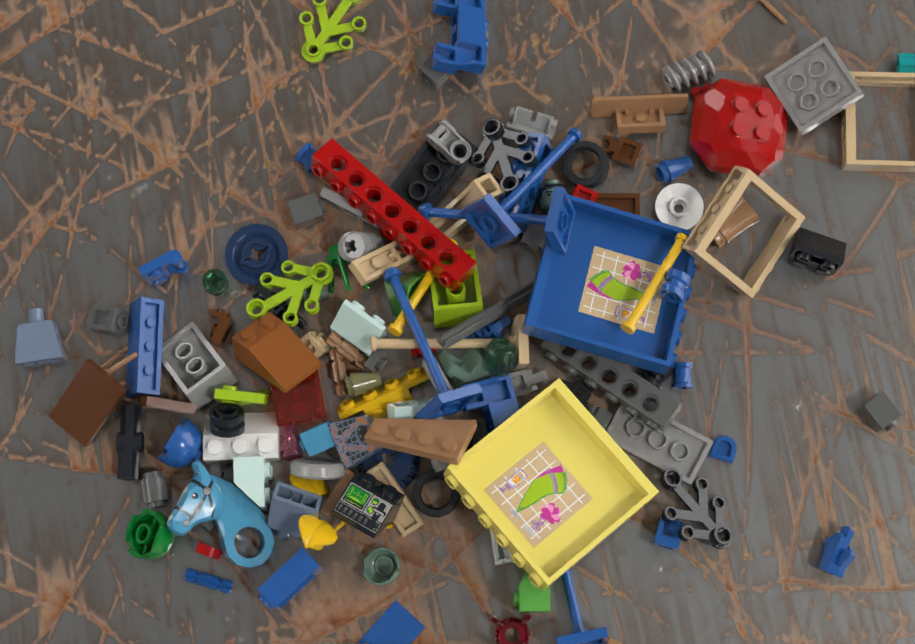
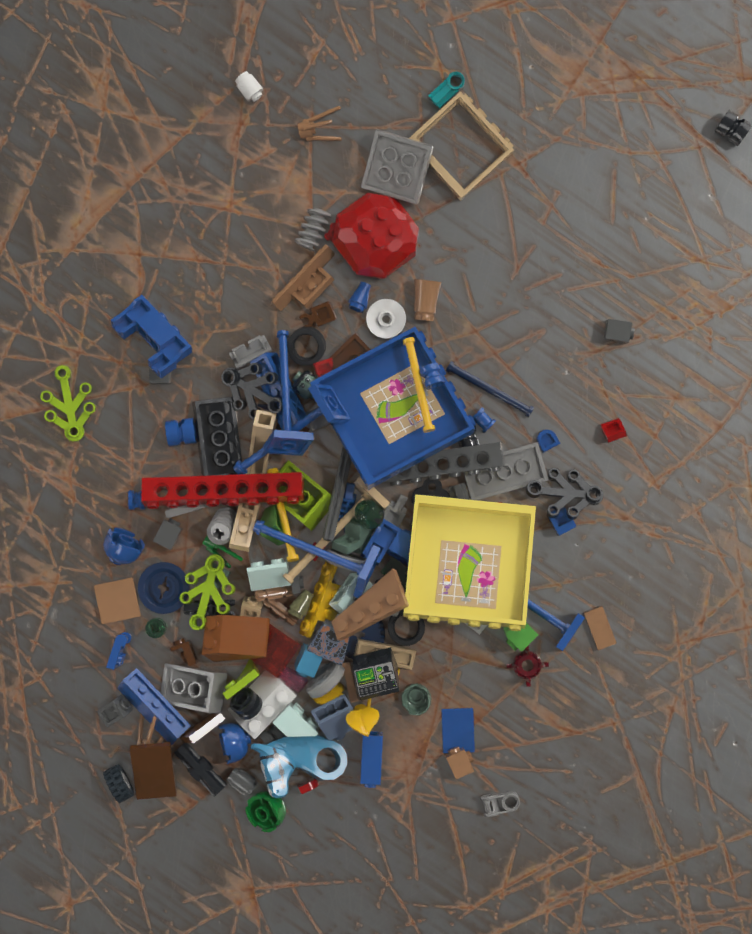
camera: 45 degrees left, 10 degrees up
sand blue torso [15,308,67,368] -> none
blue axle [184,568,233,594] -> none
light grey piece [425,119,471,165] -> none
tan window [682,165,805,298] -> none
black slope [787,227,847,276] -> none
blue rock [818,526,855,578] -> none
none -> medium nougat tile [94,577,141,624]
none -> blue cylinder [103,527,145,565]
none -> black wheel [103,764,134,803]
none -> blue wheel [165,418,197,447]
none -> dark blue bar [446,361,534,418]
none -> red plate [601,418,627,443]

